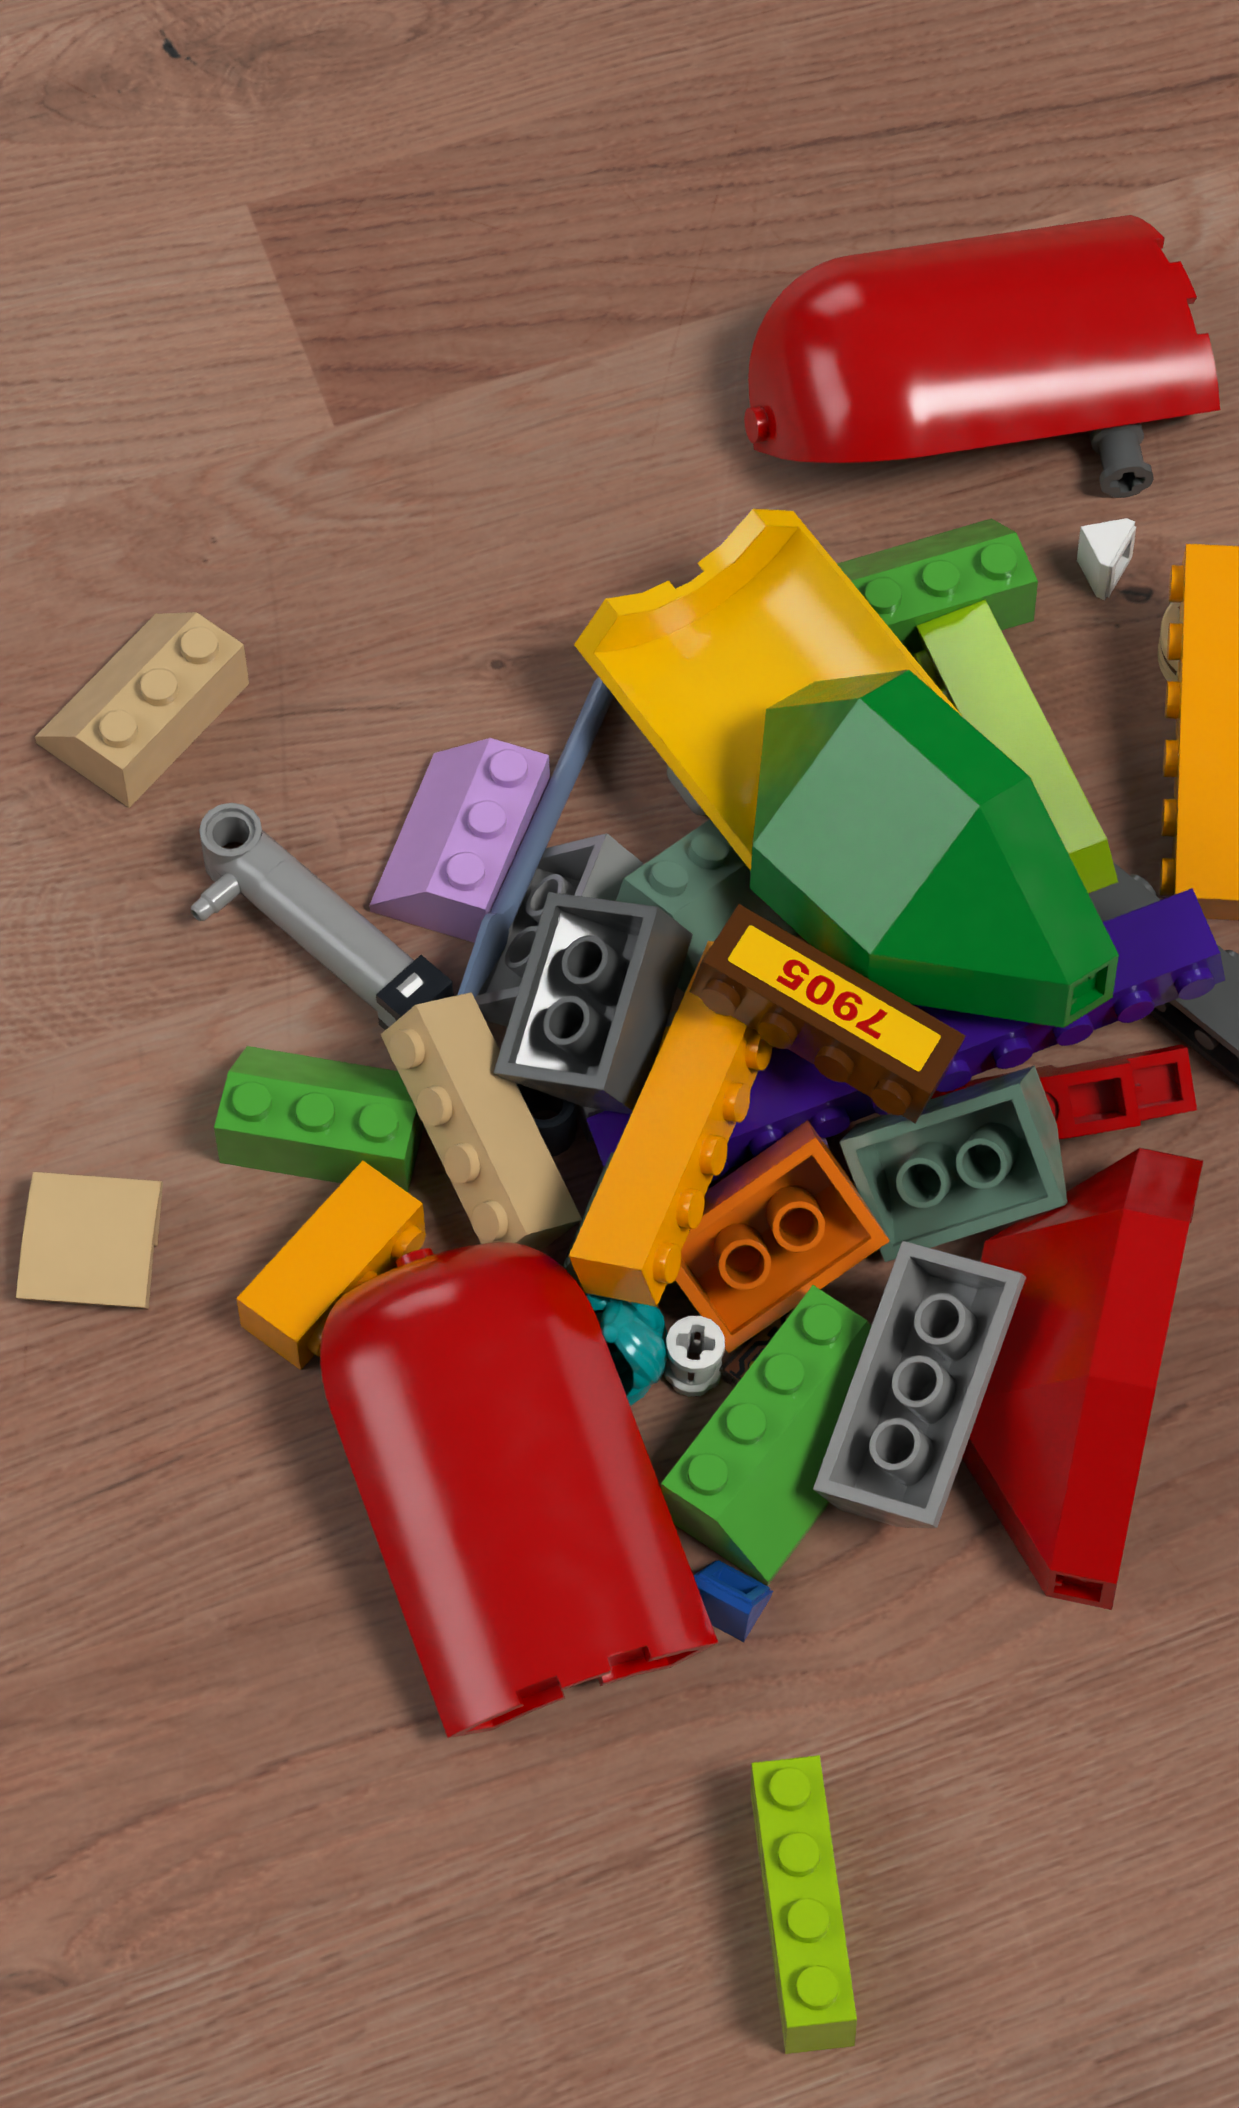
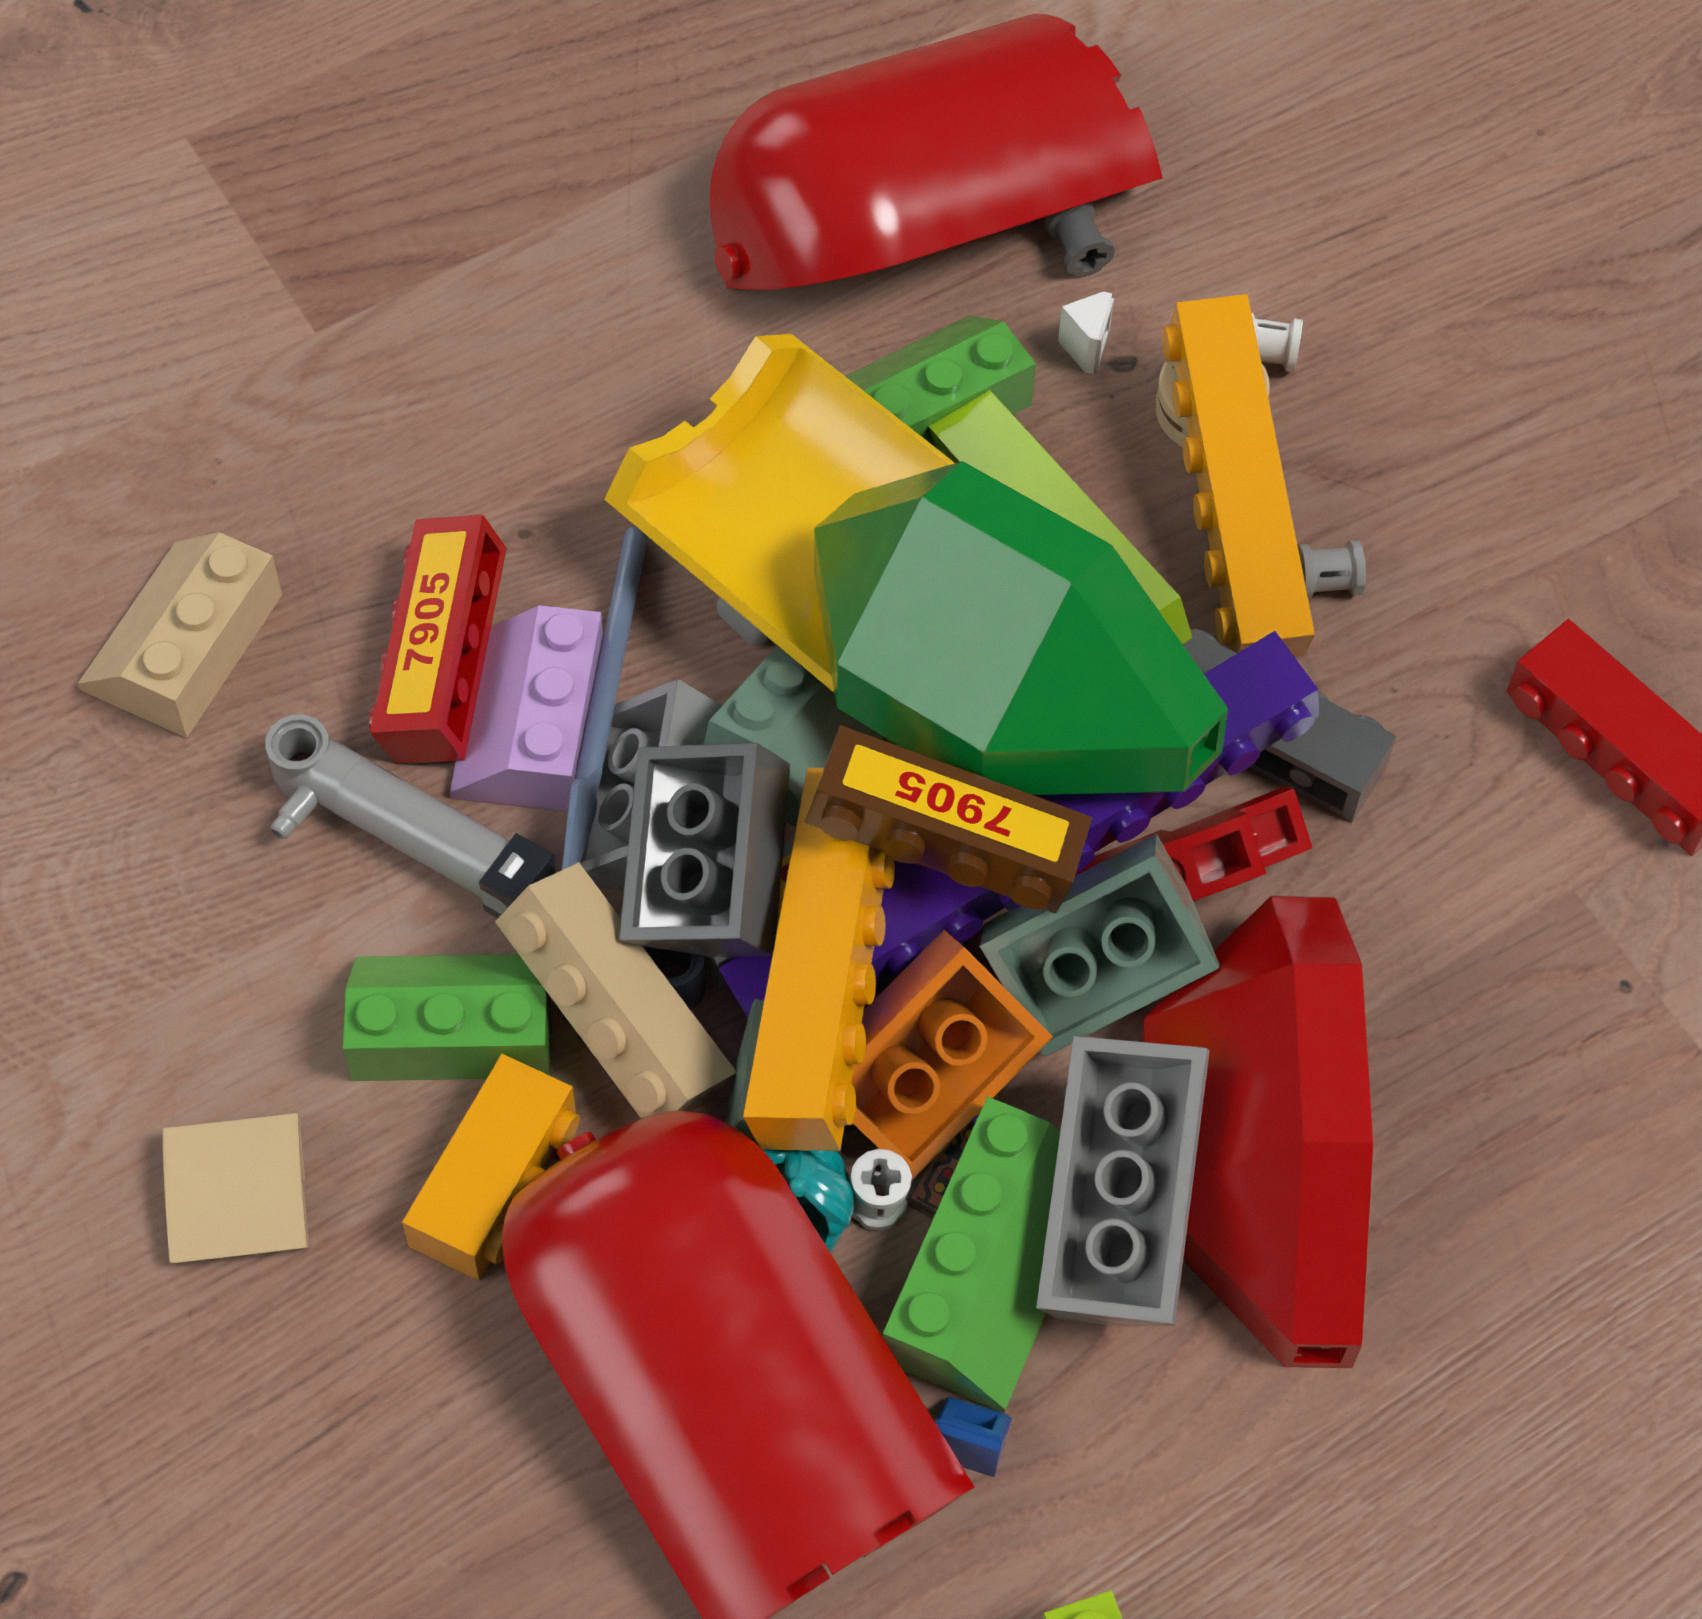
camera: 15 degrees left, 0 degrees up
none -> red brick [369,514,507,764]

